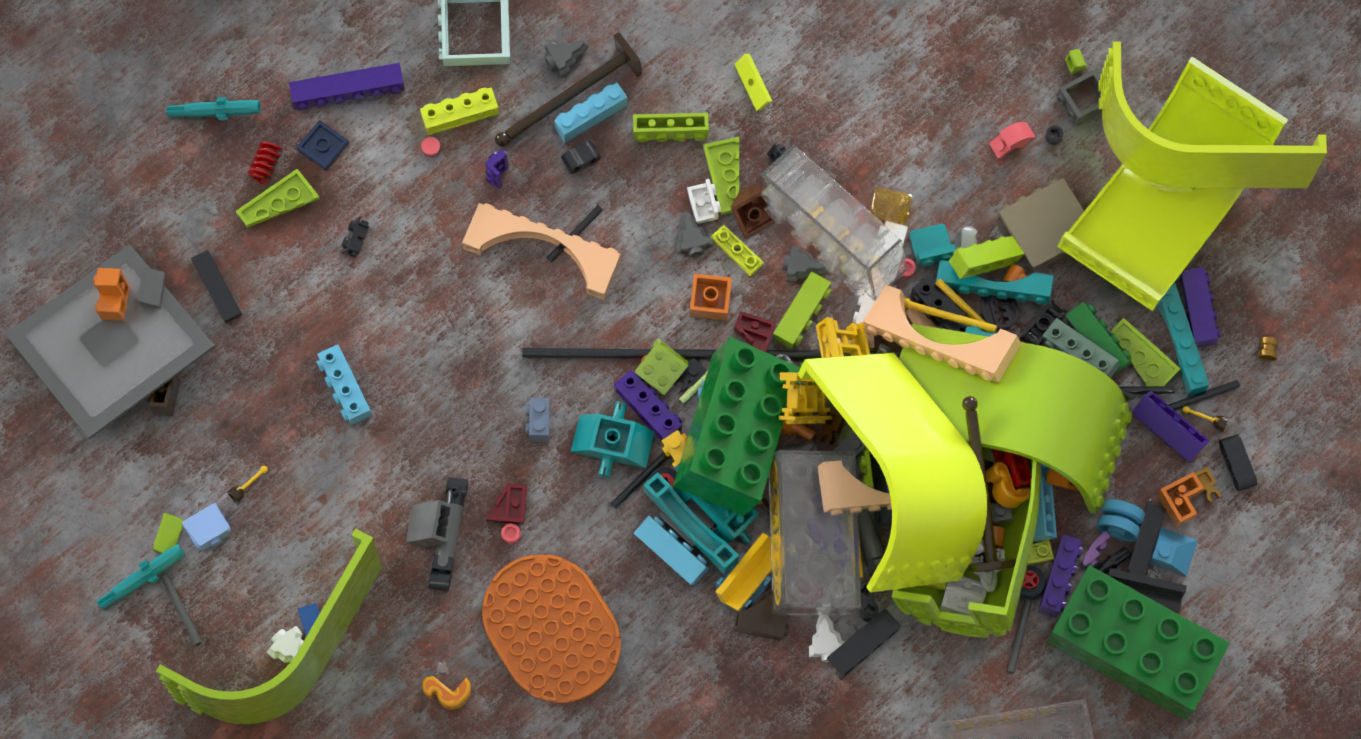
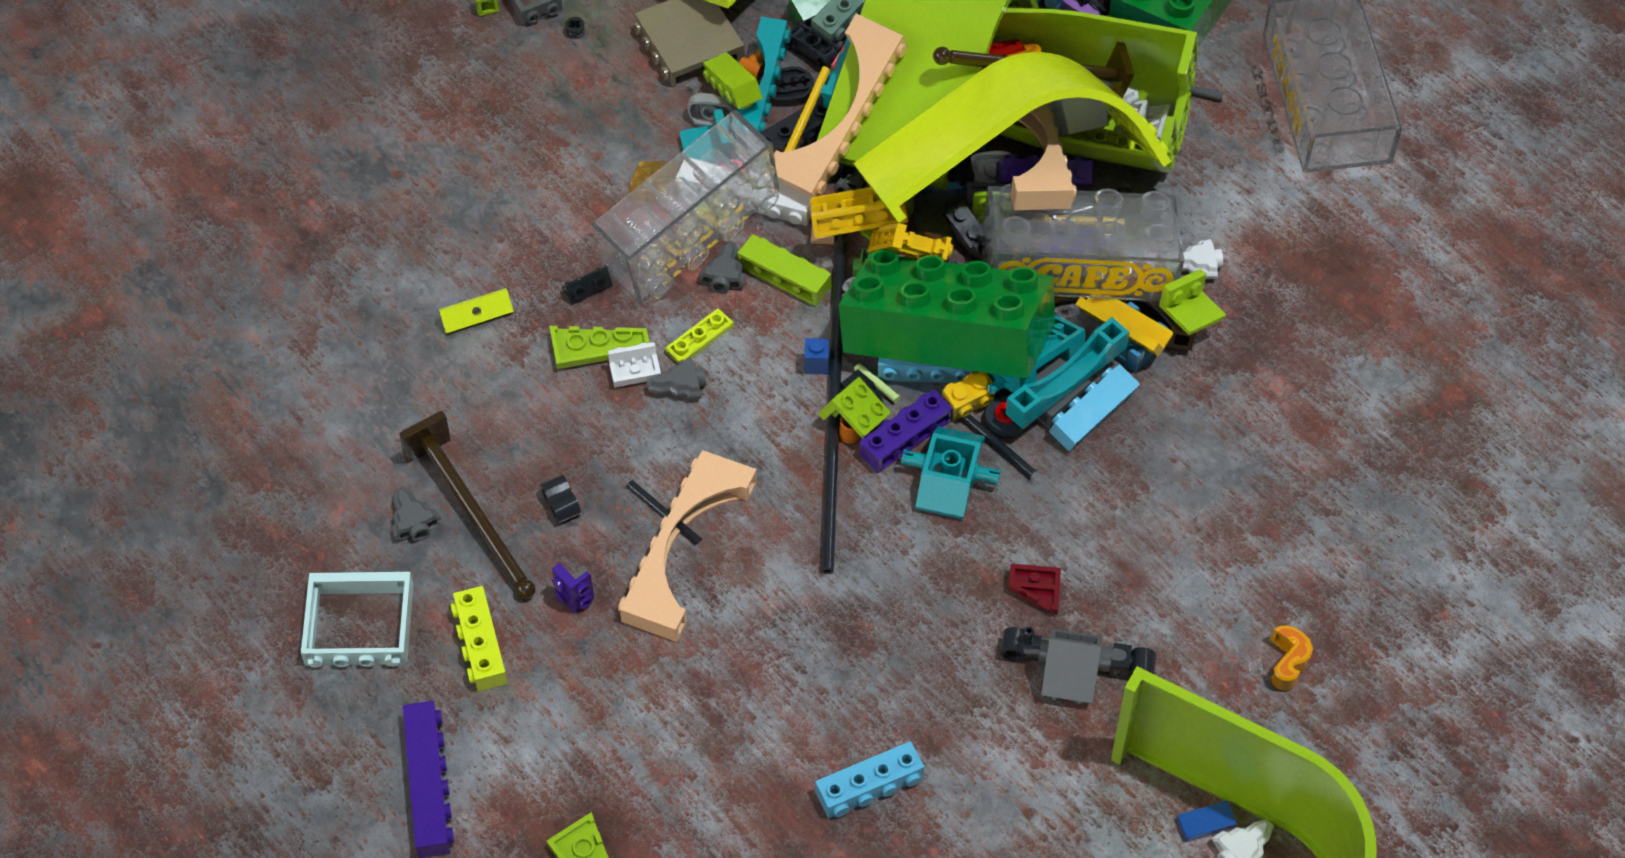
camera: 85 degrees left, 15 degrees down
dark blue tile [296,120,349,171] -> none
black hinge [341,216,369,257] -> none
coral tile [421,137,440,157] -> none
orange tile [482,554,621,703] -> none
coral tile [501,523,521,544] -> none
sand blue brick [526,398,550,442] -> none
medium azure brick [554,83,627,143] -> none
lime brick [633,113,709,142] -> none
orange brick [689,274,732,321] -> none
copper slope [731,183,777,239] -> none
dark red wing [734,311,776,352] -> none
black panel [827,609,901,680] -> none
yellow bar [935,278,990,333] -> none
coral brick [989,122,1036,159] -> none
none -> blue brick [804,338,829,375]
none -> lime bracket [1159,269,1226,335]

